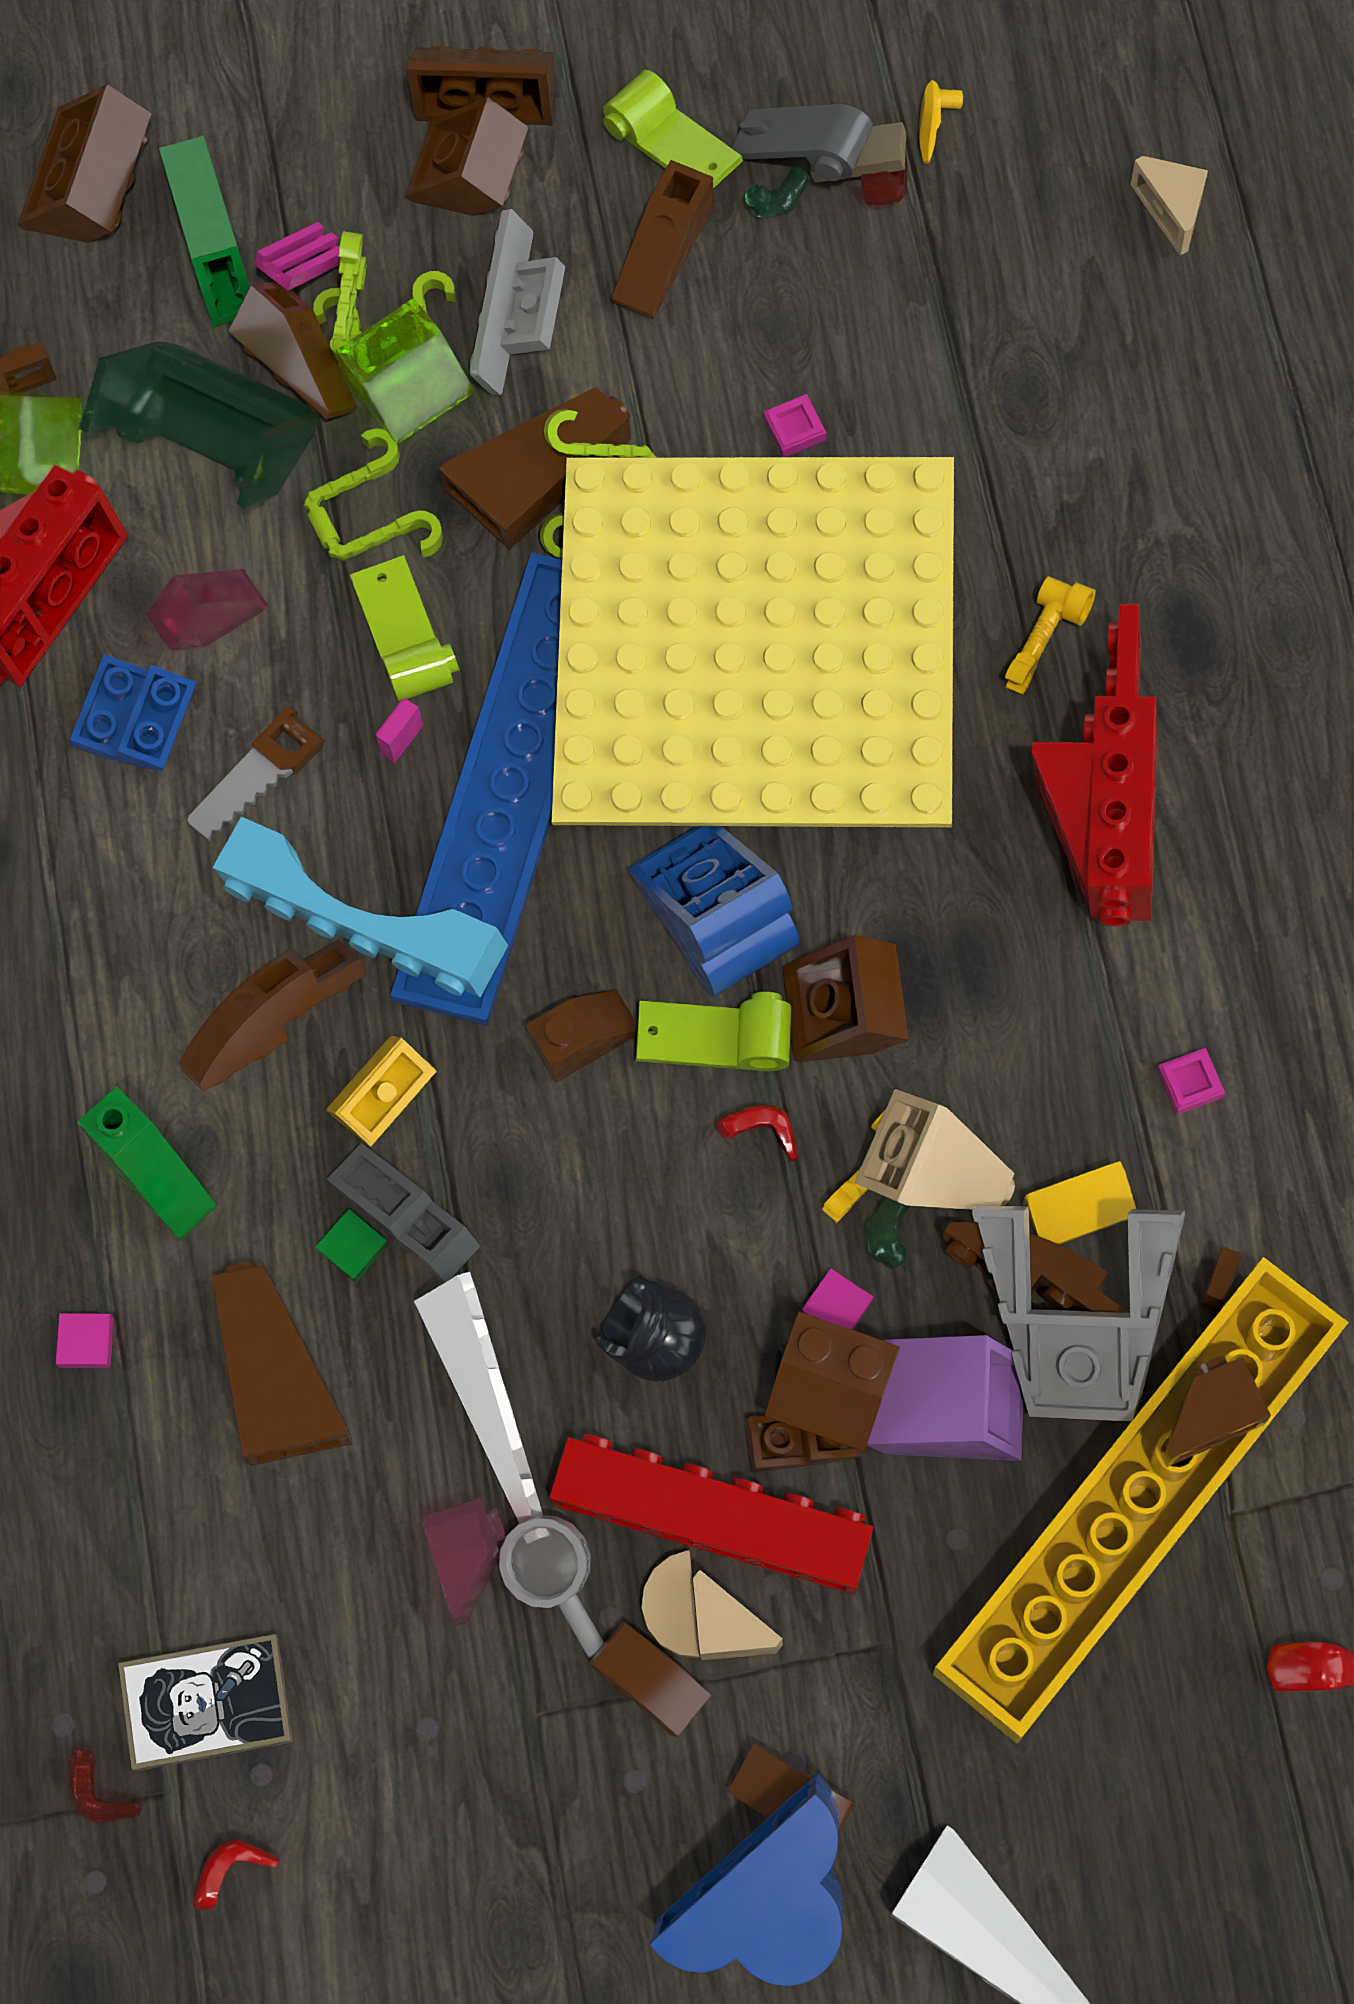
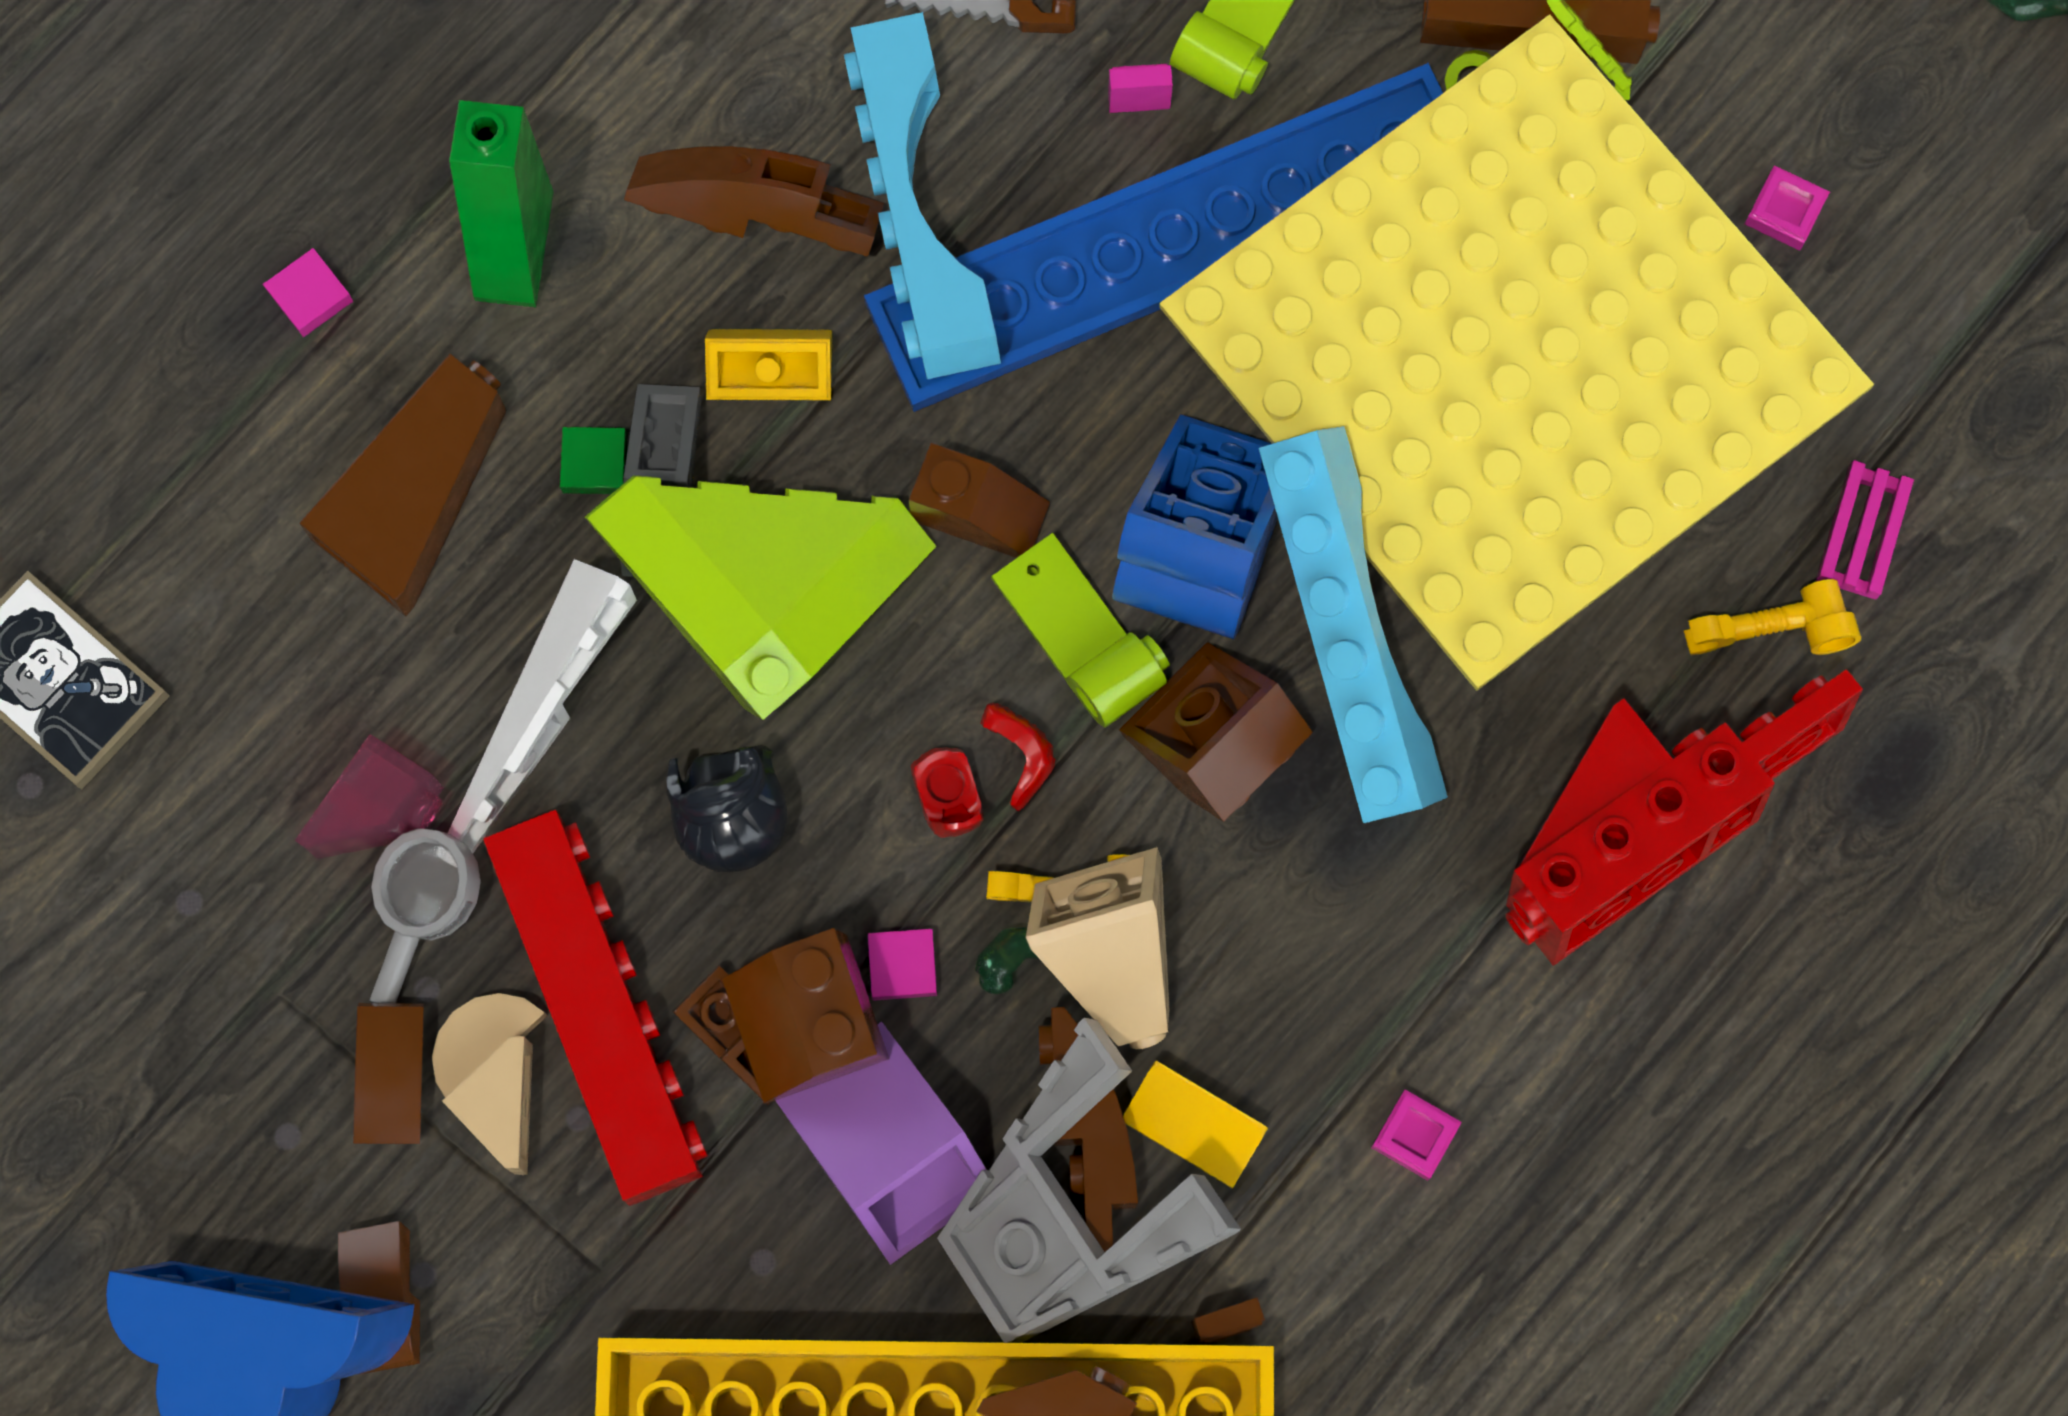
camera: 45 degrees right, 5 degrees up
none -> lime slope [585,475,937,720]
none -> red hair [910,747,984,838]
none -> medium azure arch [1259,426,1448,823]
none -> dark pink tile [1815,460,1914,600]

